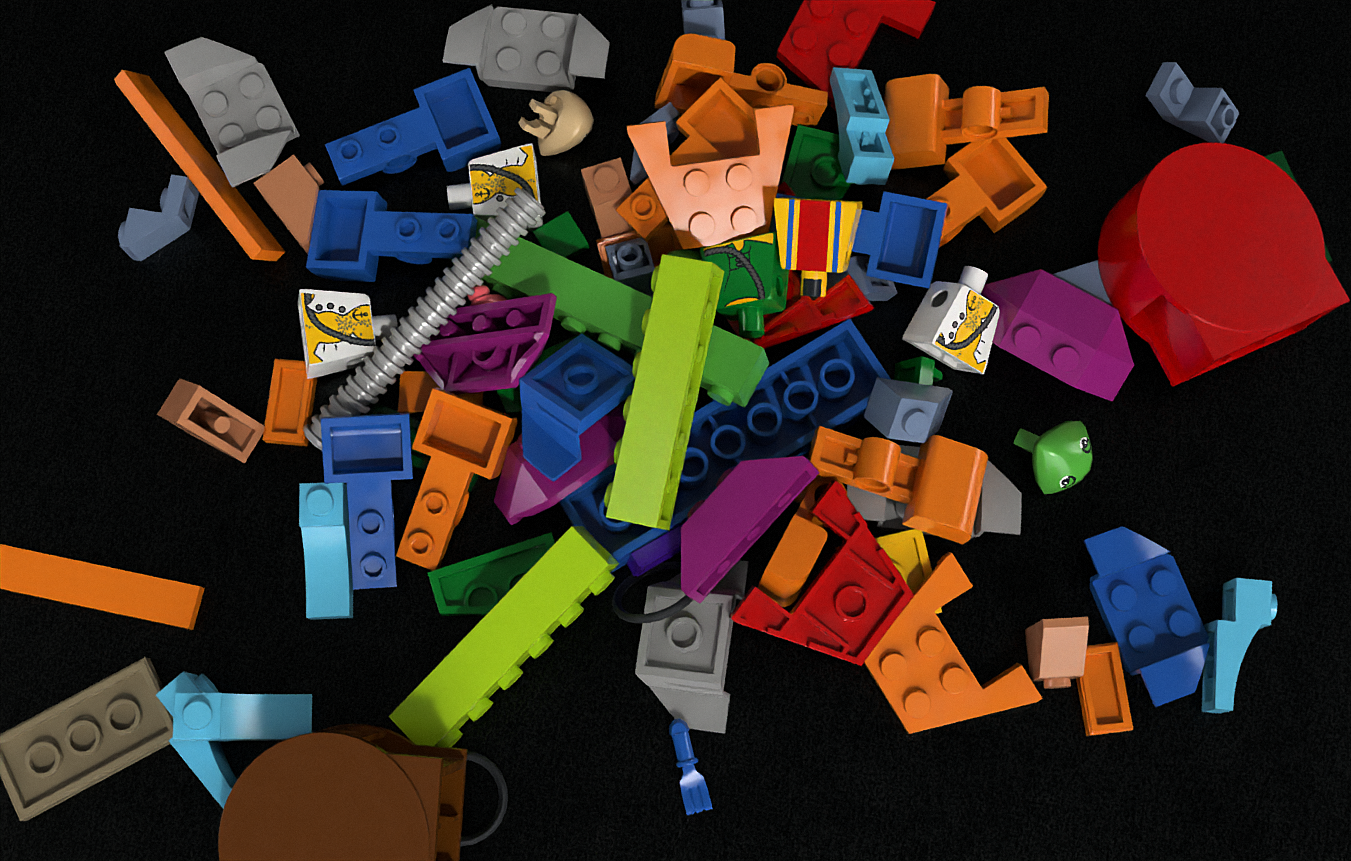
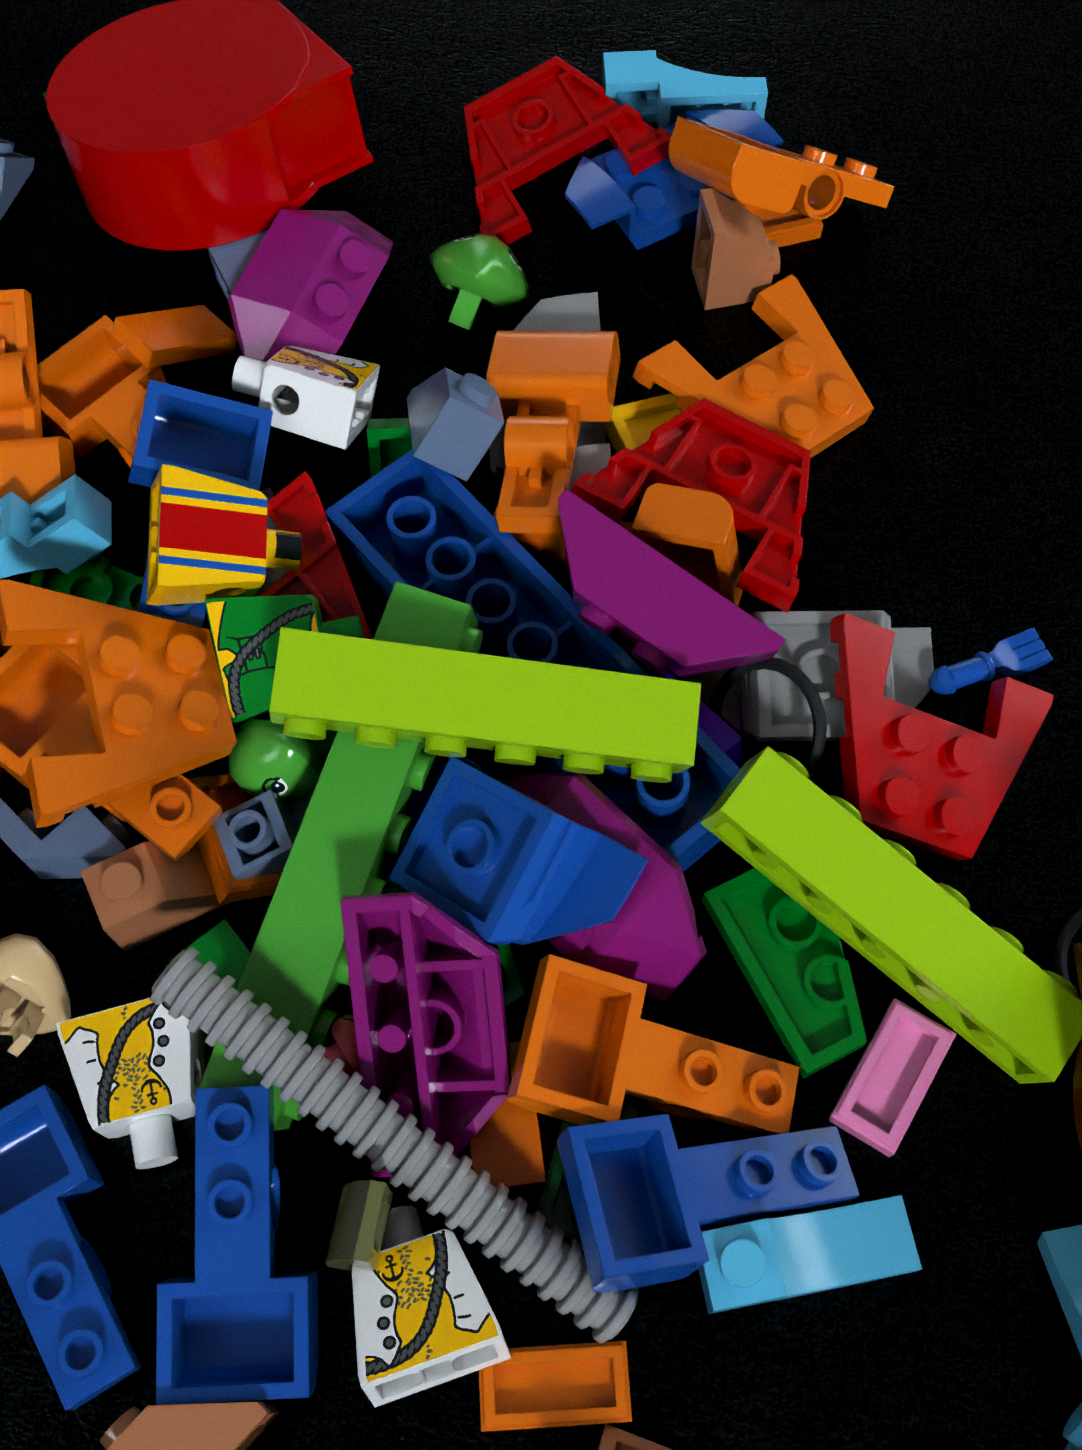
camera: 100 degrees left, 10 degrees down
none -> orange tile [111,305,238,368]
none -> olive slope [325,1180,393,1271]
none -> red wing [464,56,671,245]
none -> orange plate [669,116,895,220]
none -> bright pink tile [828,998,956,1158]
none -> red wing [830,613,1054,861]

